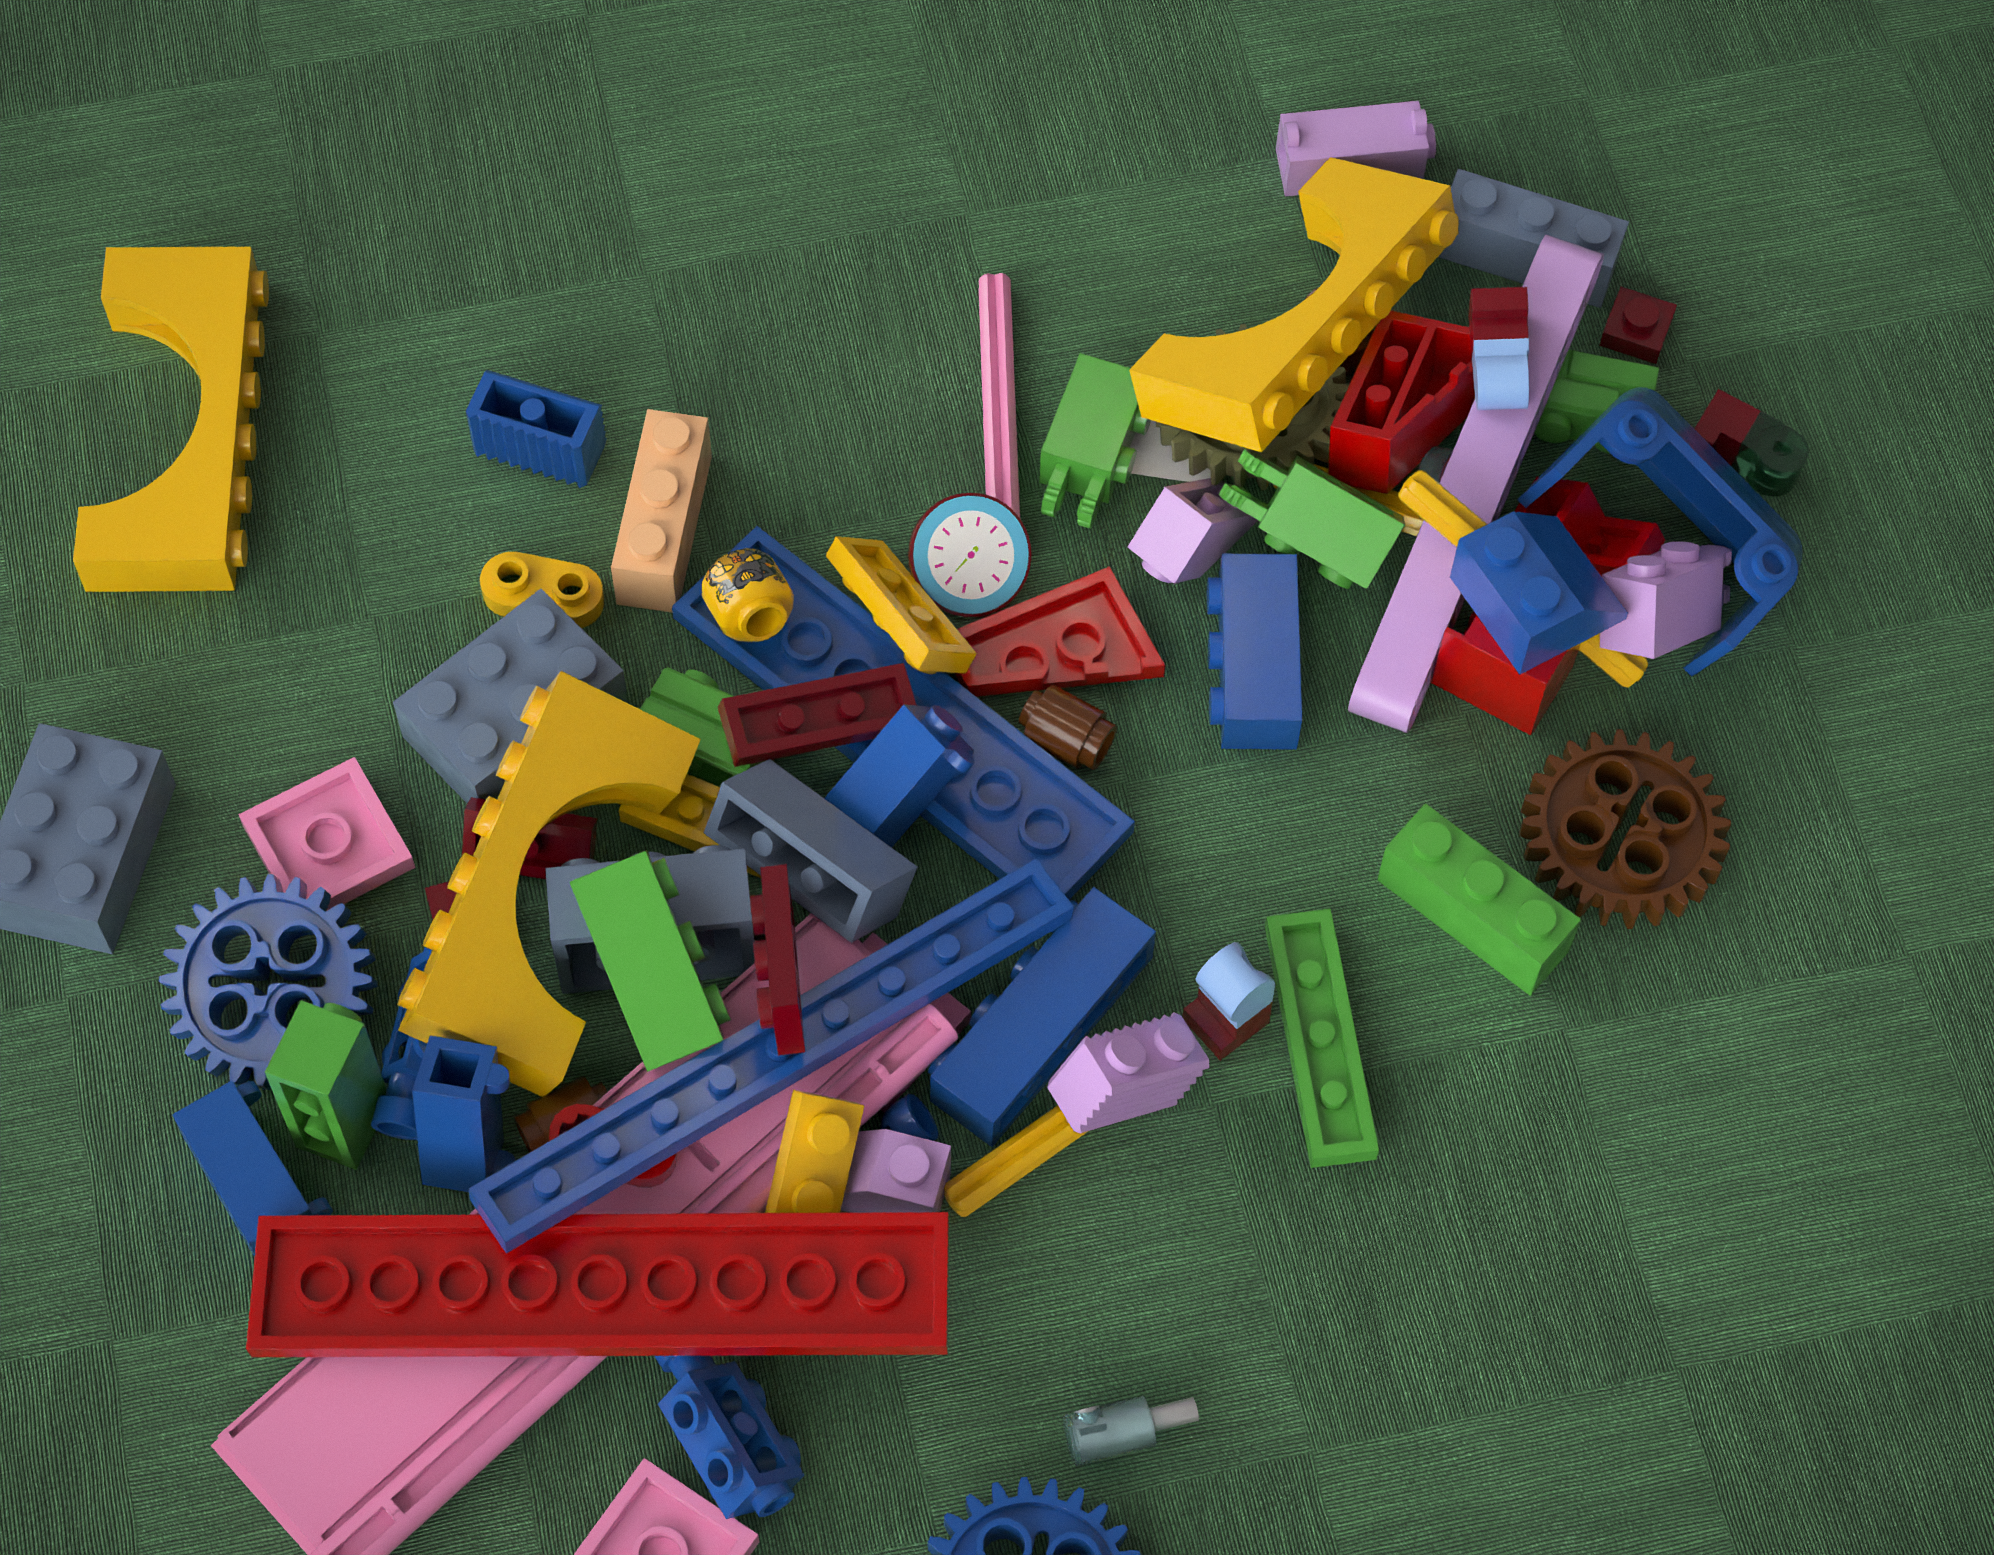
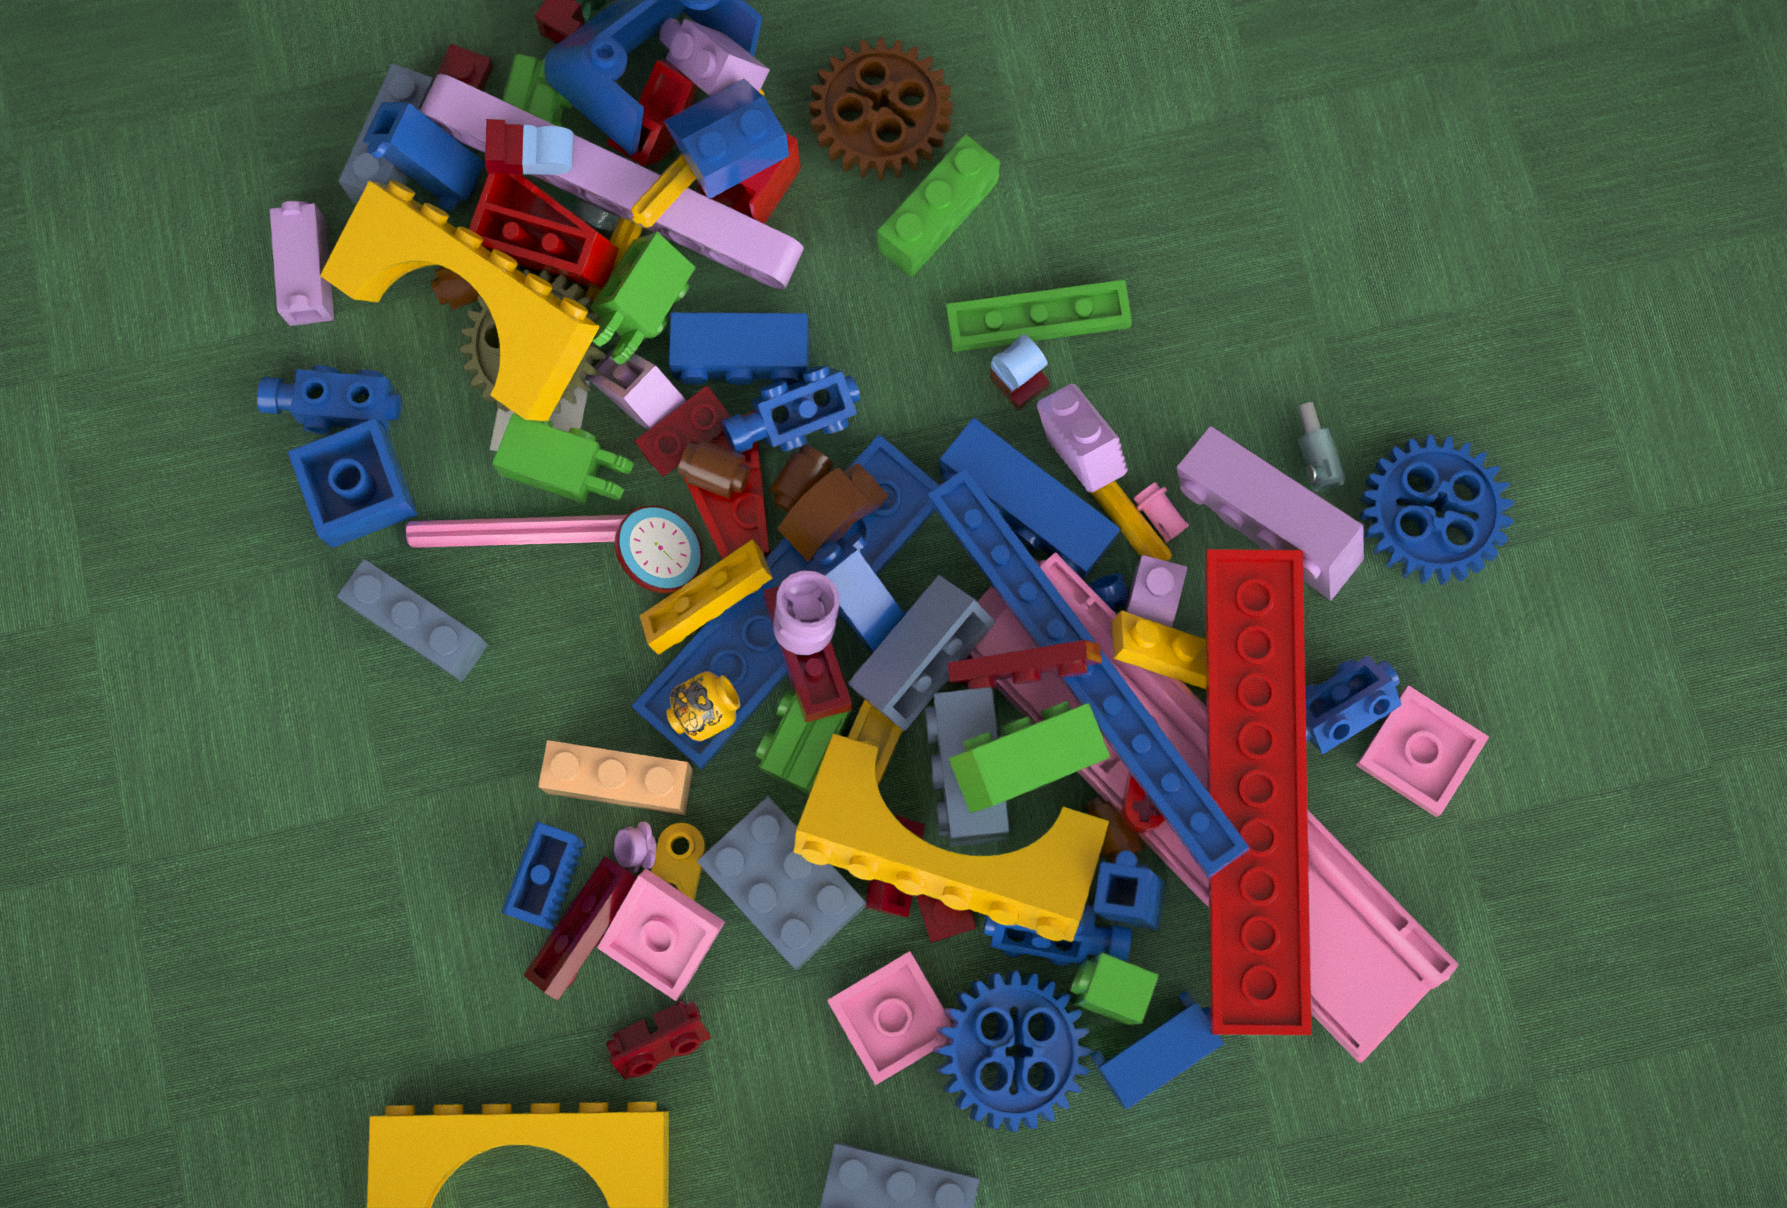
camera: 85 degrees left, 15 degrees up
none -> blue brick [257,365,401,434]
none -> blue brick [288,418,418,548]
none -> sand blue brick [337,559,488,683]
none -> blue brick [362,102,485,212]
none -> dark red plate [523,856,637,1001]
none -> bright pink plate [597,869,725,1001]
none -> dark red hinge [606,1000,711,1080]
none -> lavender plate [614,822,656,873]
none -> dark red hinge [634,386,731,477]
none -> reddish brown brick [678,440,751,499]
none -> blue brick [721,364,860,453]
none -> lavender wheel [773,571,839,655]
none -> reddish brown brick [777,463,889,562]
none -> bright pink pin [1134,482,1190,543]
none -> lavender wedge [1177,426,1364,601]

